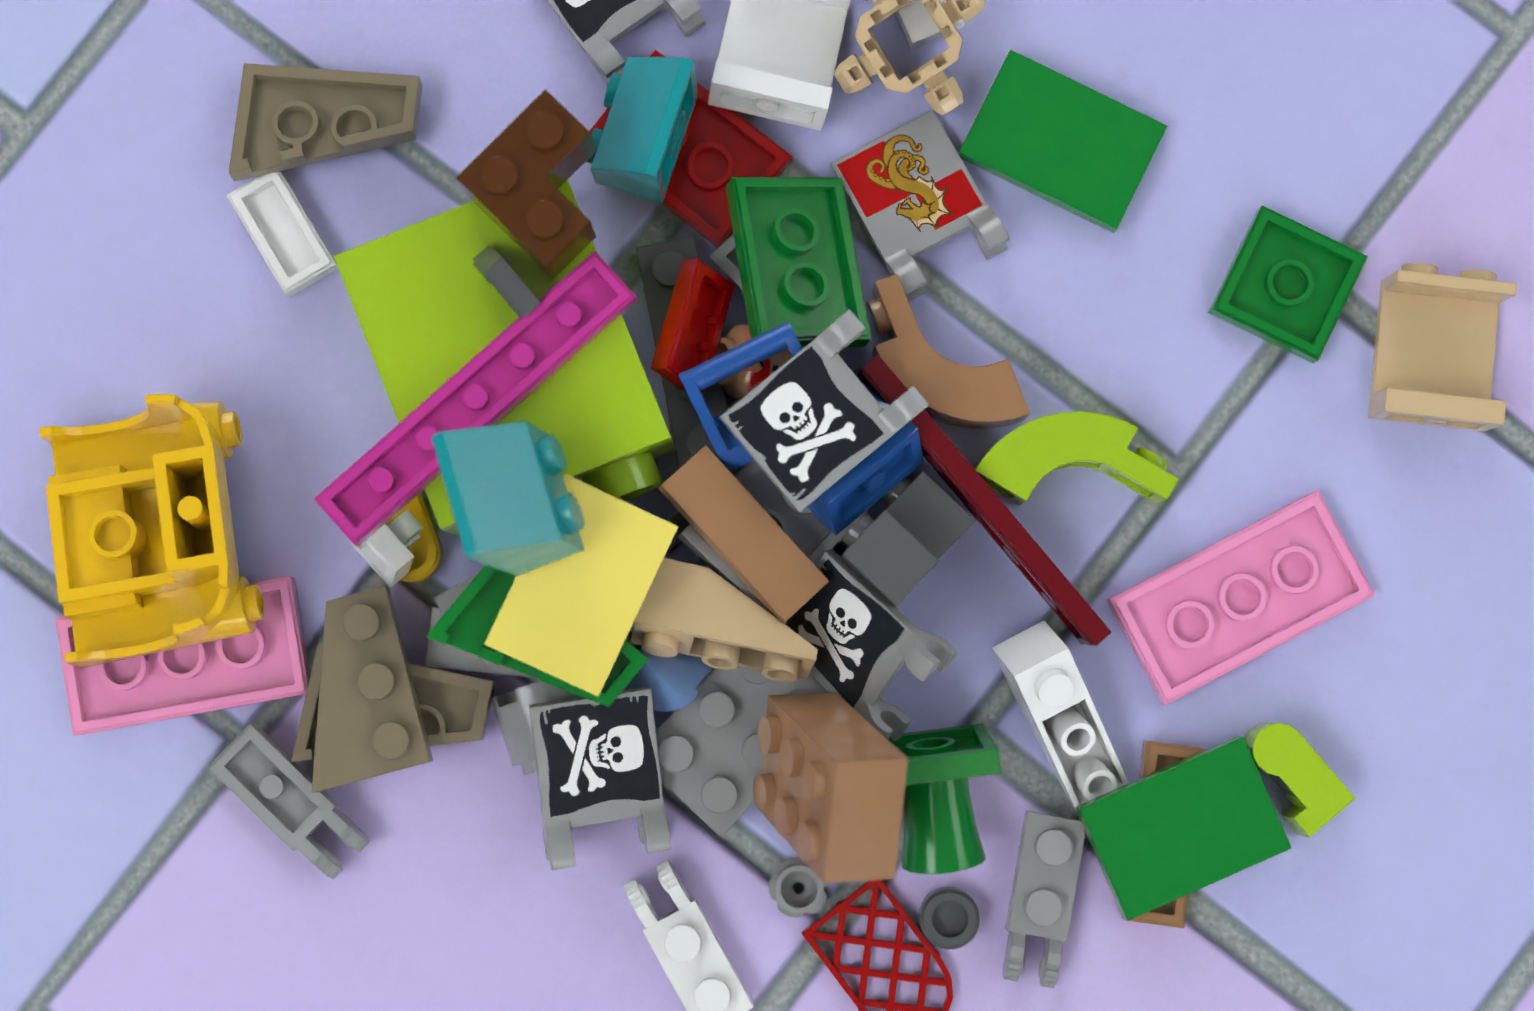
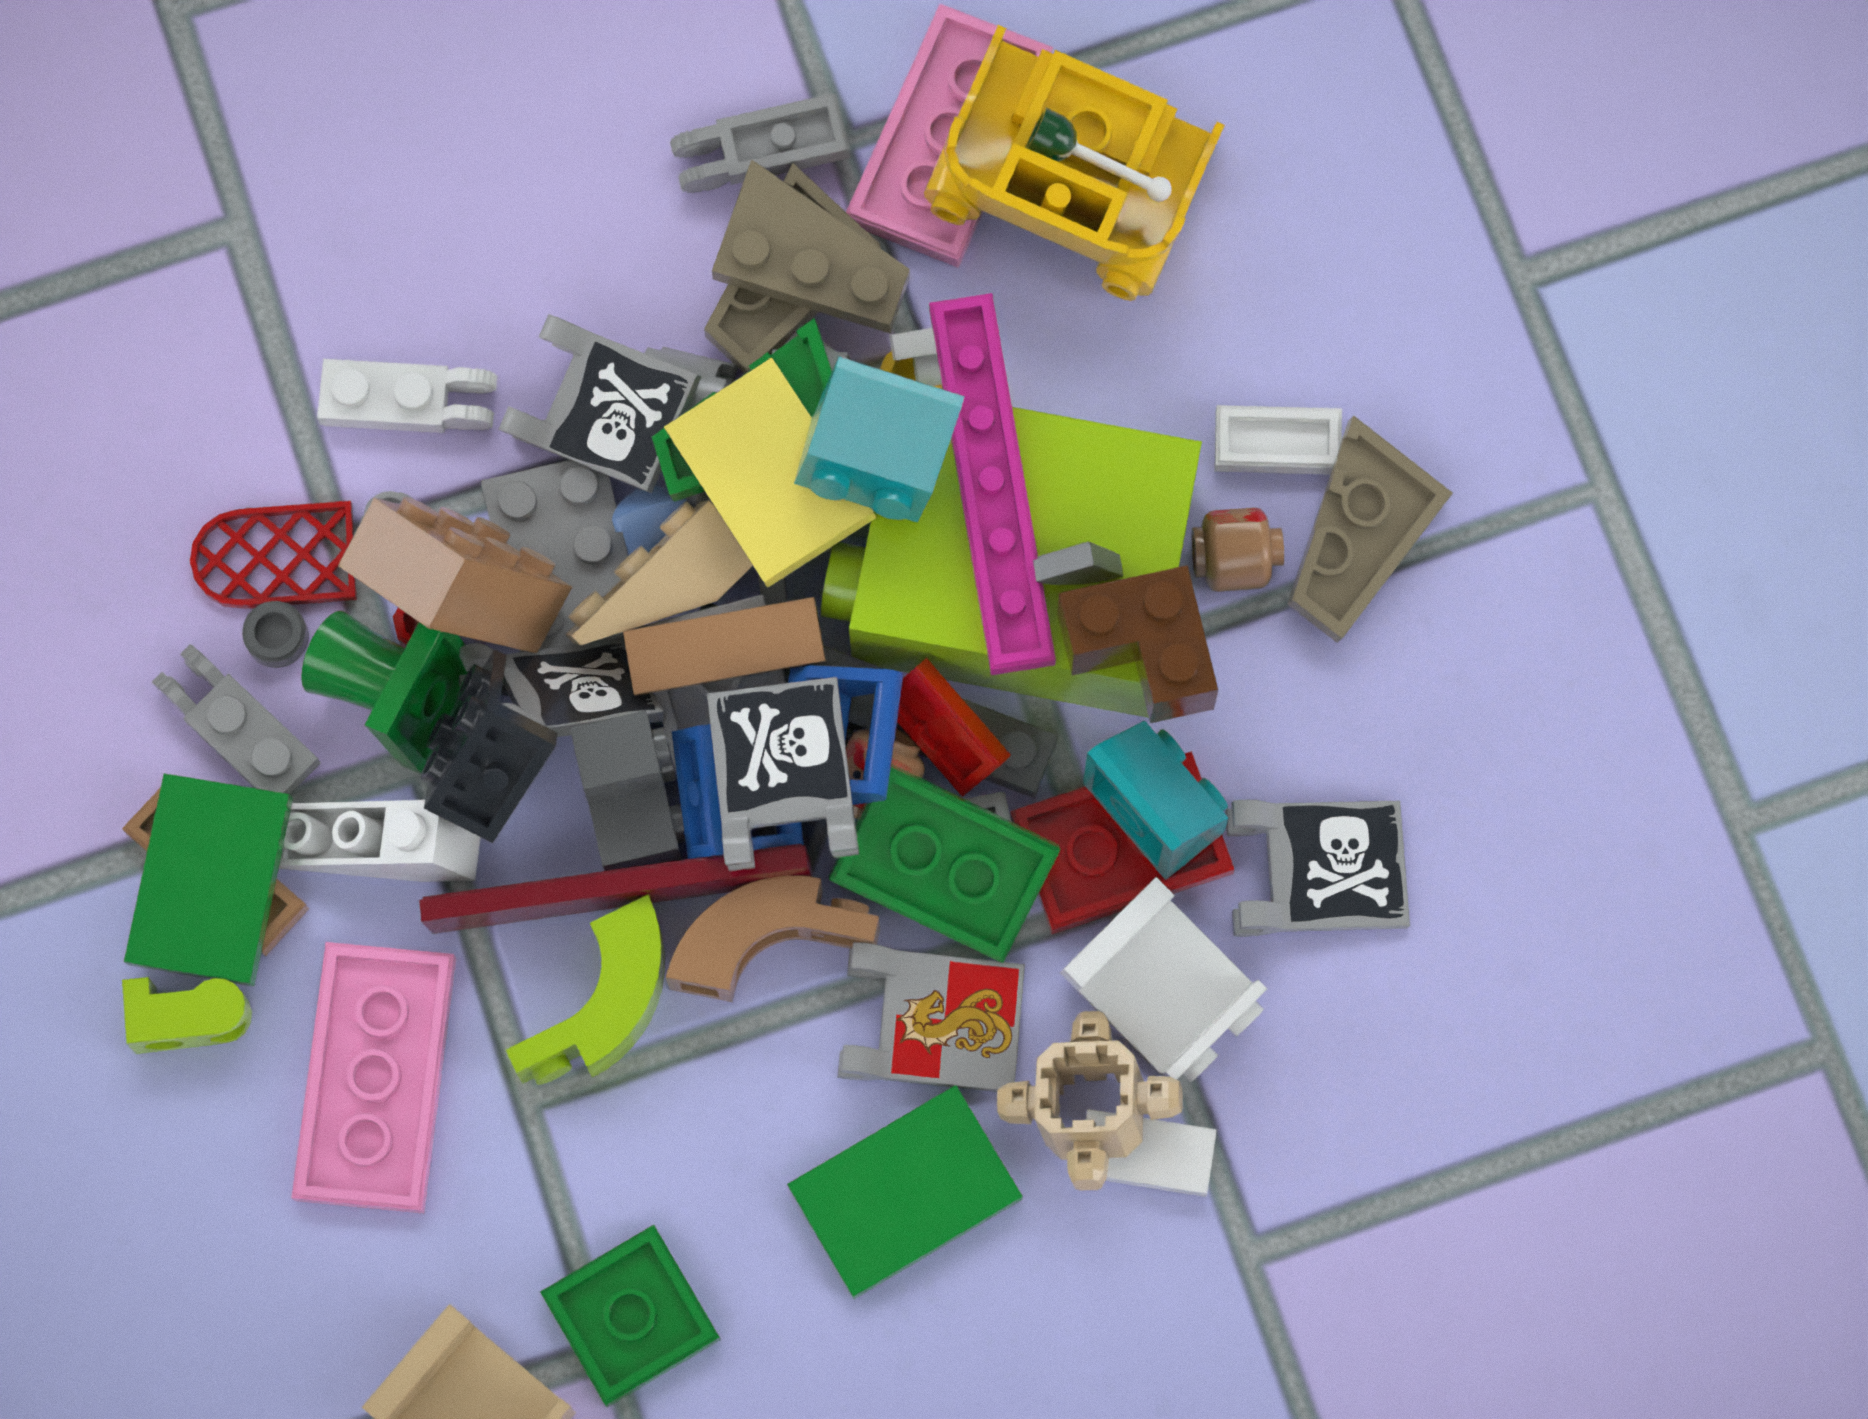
camera: 125 degrees right, 10 degrees down
none -> black bracket [421,650,558,843]
none -> hinge [1026,107,1172,202]
none -> medium nougat head [1191,507,1284,592]

